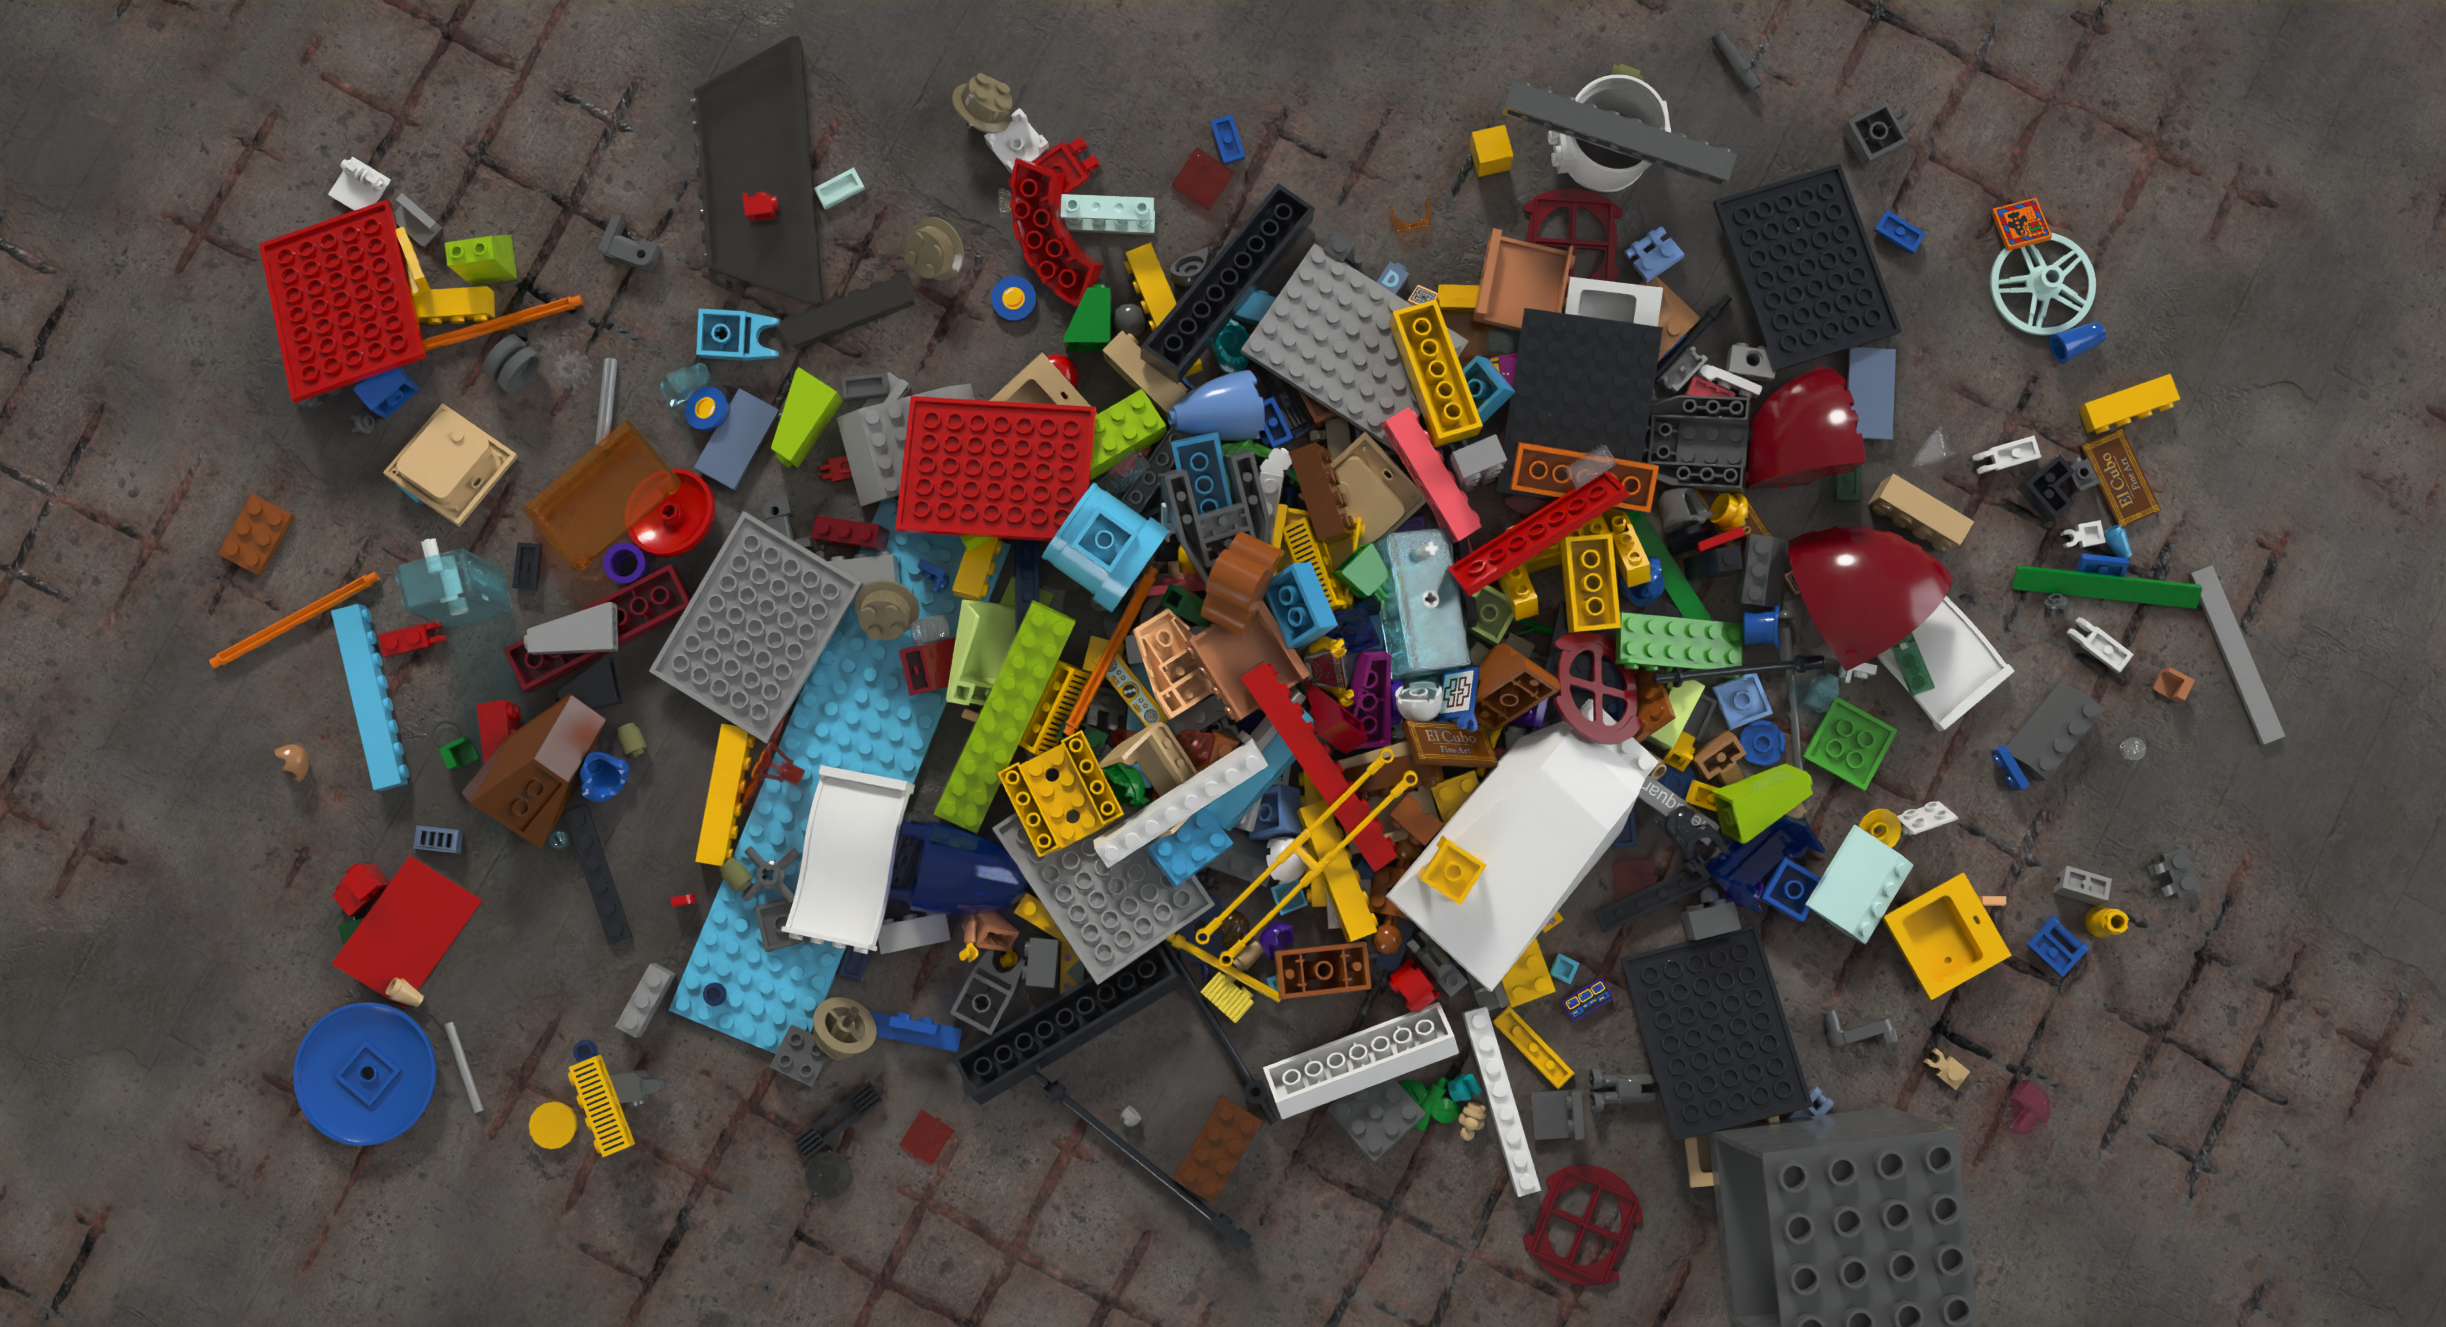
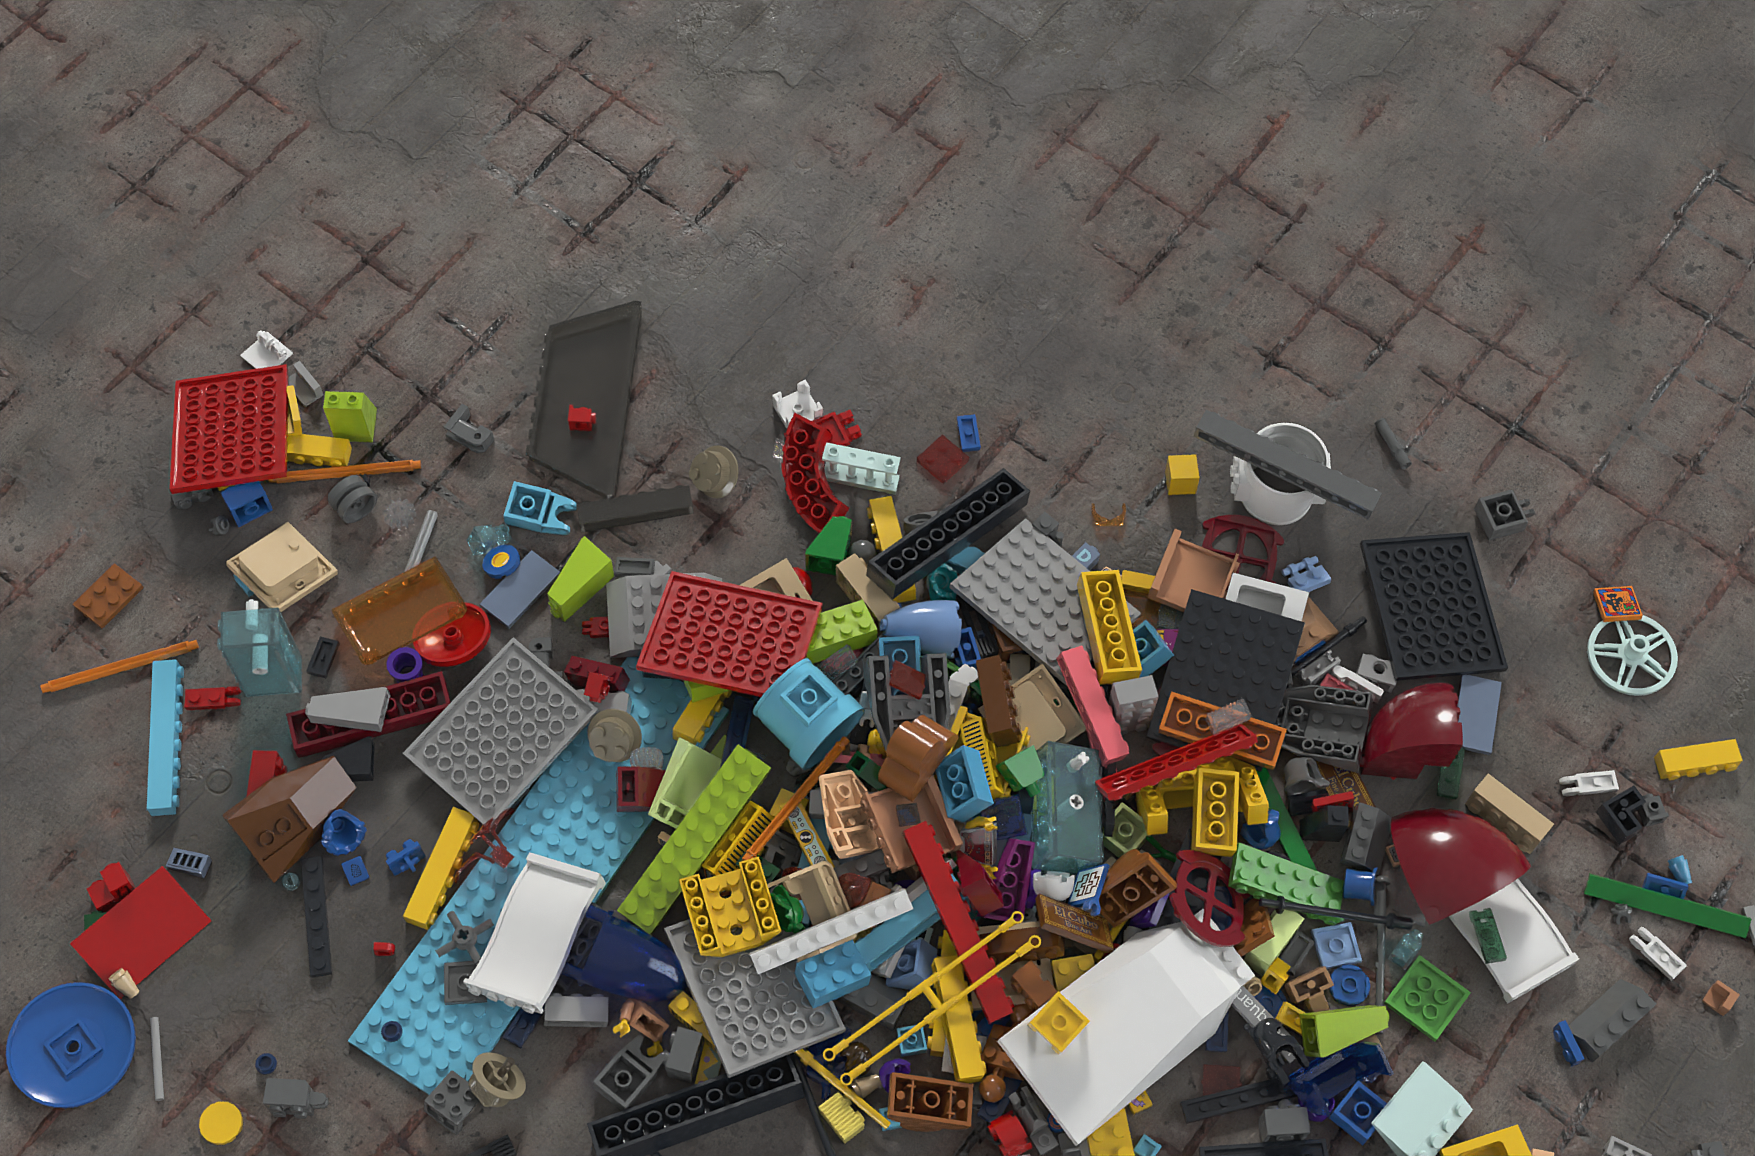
camera: 10 degrees right, 20 degrees down
medium nougat hair [274,744,309,782] -> none
green panel [439,736,480,771] -> none
yellow brick [568,1055,635,1157] -> none
light grey brick [615,963,676,1038] -> none
olive brick [617,722,647,759] -> none
olive brick [719,857,754,893] -> none
light aqua tile [814,168,865,210] -> none
blue bracket [870,1011,963,1052] -> none
blue bracket [917,559,950,593] -> none
dark tan piece [952,73,1013,133] -> none
blue tile [991,276,1037,322] -> none
white cylinder [1266,836,1309,884] -> none
yellow piece [1709,493,1748,532] -> none
white bracket [1838,663,1877,684] -> none
yellow dish [1859,809,1902,848] -> none
blue plate [1873,210,1926,254] -> none
white hinge [1897,801,1958,836] -> none
clear slope [1908,426,1957,469] -> none
blue plant [2049,322,2106,364] -> none
white plate [2060,520,2106,548] -> none
reddish brown tile [2079,428,2162,528] -> none
clear tile [2120,737,2146,761] -> none
none -> blue slope [341,856,370,886]
none -> blue hips [386,839,426,876]
none -> red brick [584,672,614,703]
none -> clear red piece [889,660,926,700]
none -> clear smoke tile [896,803,921,827]

